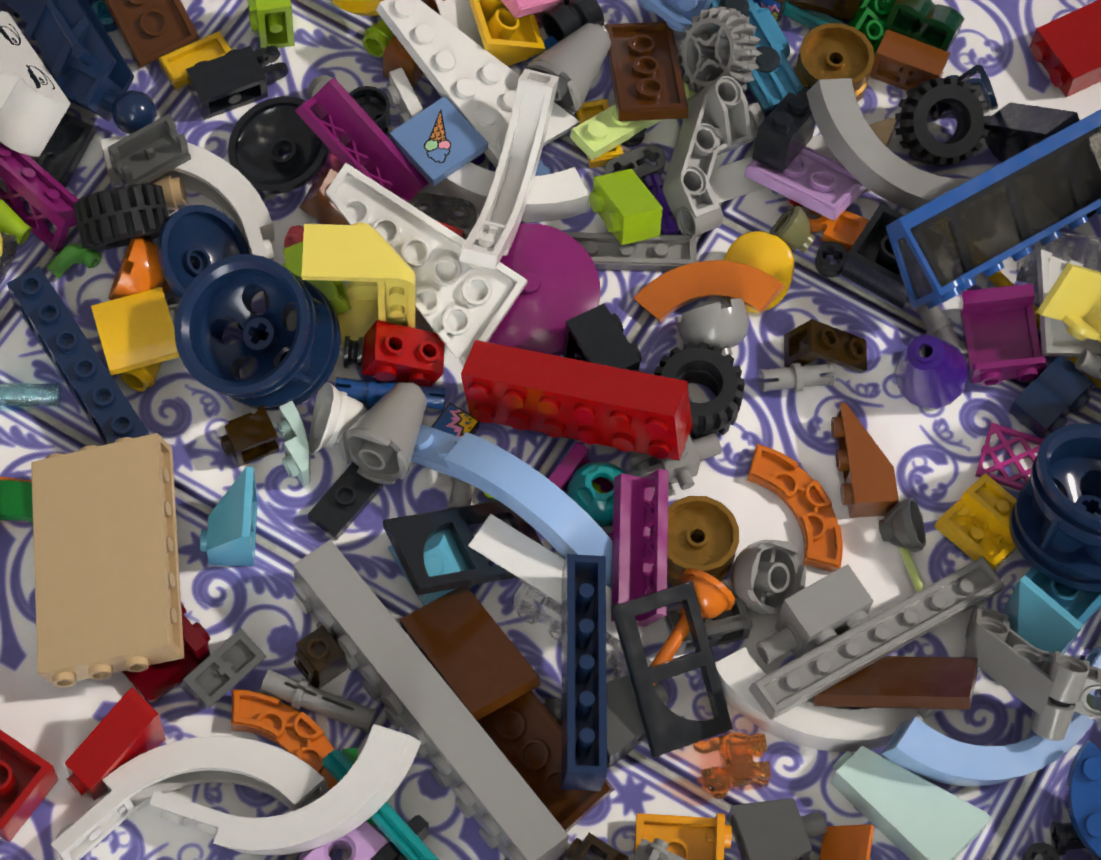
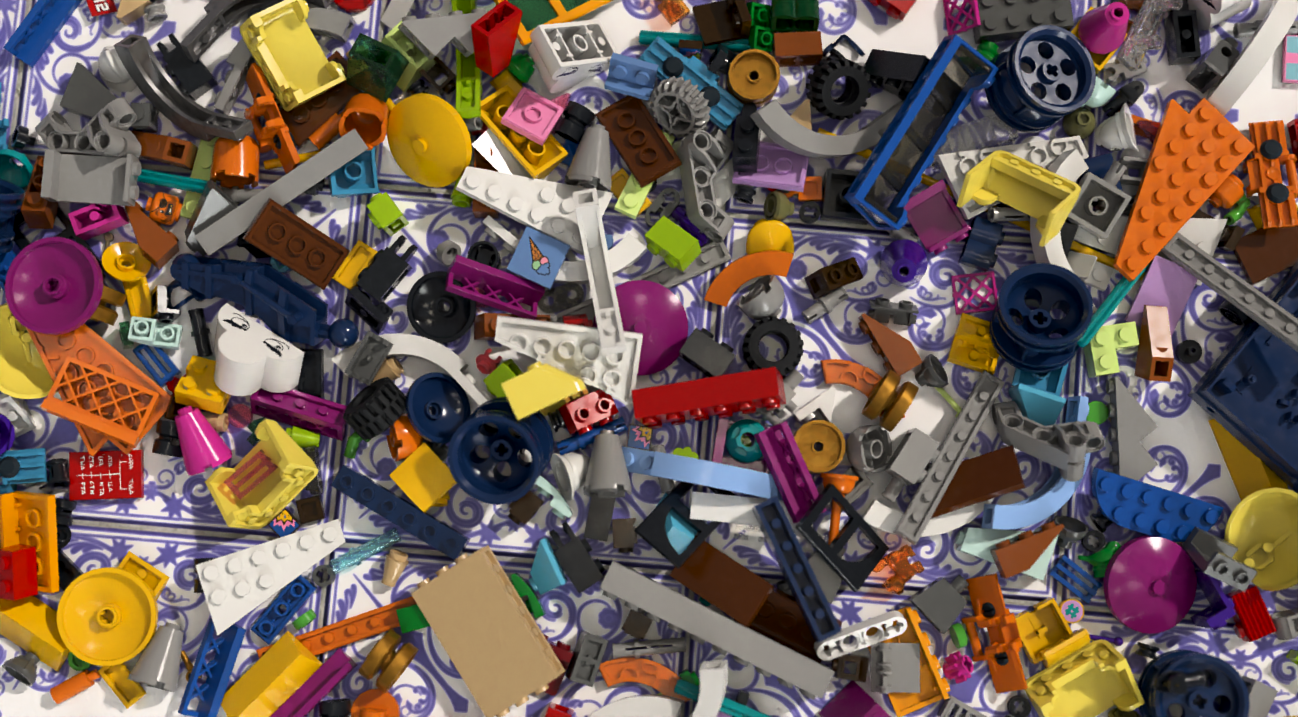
camera: 20 degrees left, 20 degrees up
none -> black hinge [345,286,393,335]
none -> tan cone [381,549,409,587]
none -> green slope [510,573,546,618]
none -> black hinge [549,522,605,593]
none -> dark brown window [612,518,638,553]
none -> black bracket [707,43,737,75]
none -> black bush [733,185,756,204]
none -> white slope [793,386,836,423]
none -> white beam [814,610,907,661]
none -> pearl gold wheel [861,369,919,432]
none -> dark grey hinge [868,297,919,326]
none -> dark orange slope [990,521,1064,579]
none -> dark grey piece [1054,515,1089,549]

